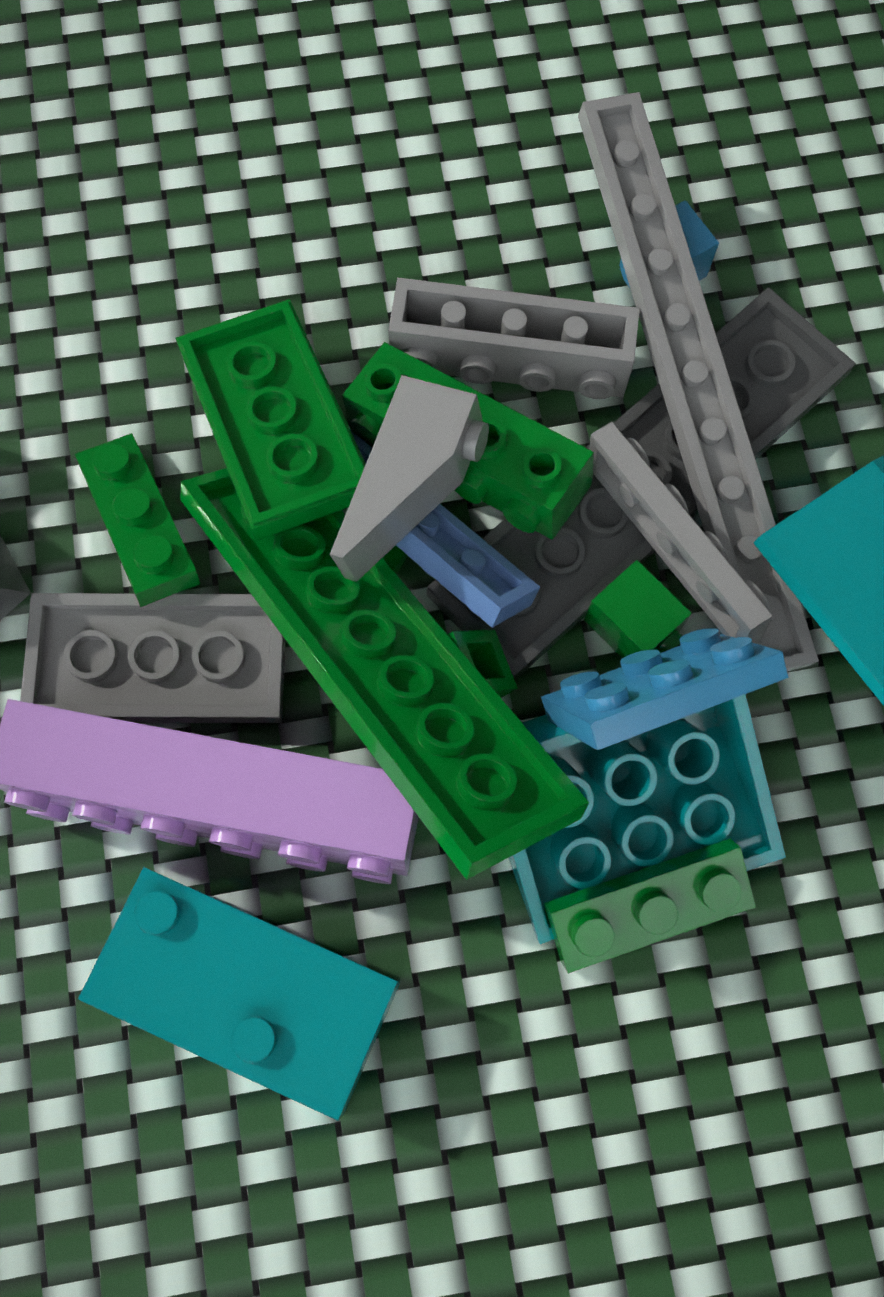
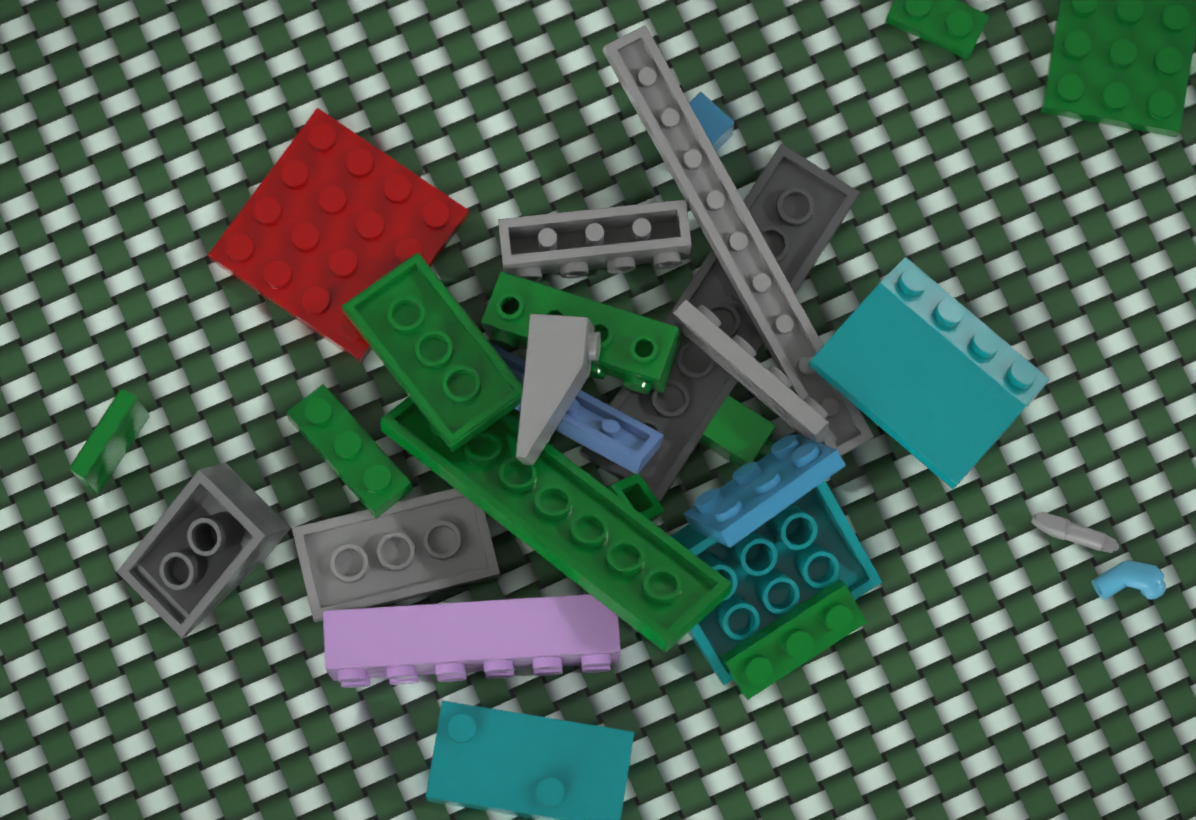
camera: 15 degrees left, 5 degrees up
none -> red plate [208,108,469,363]

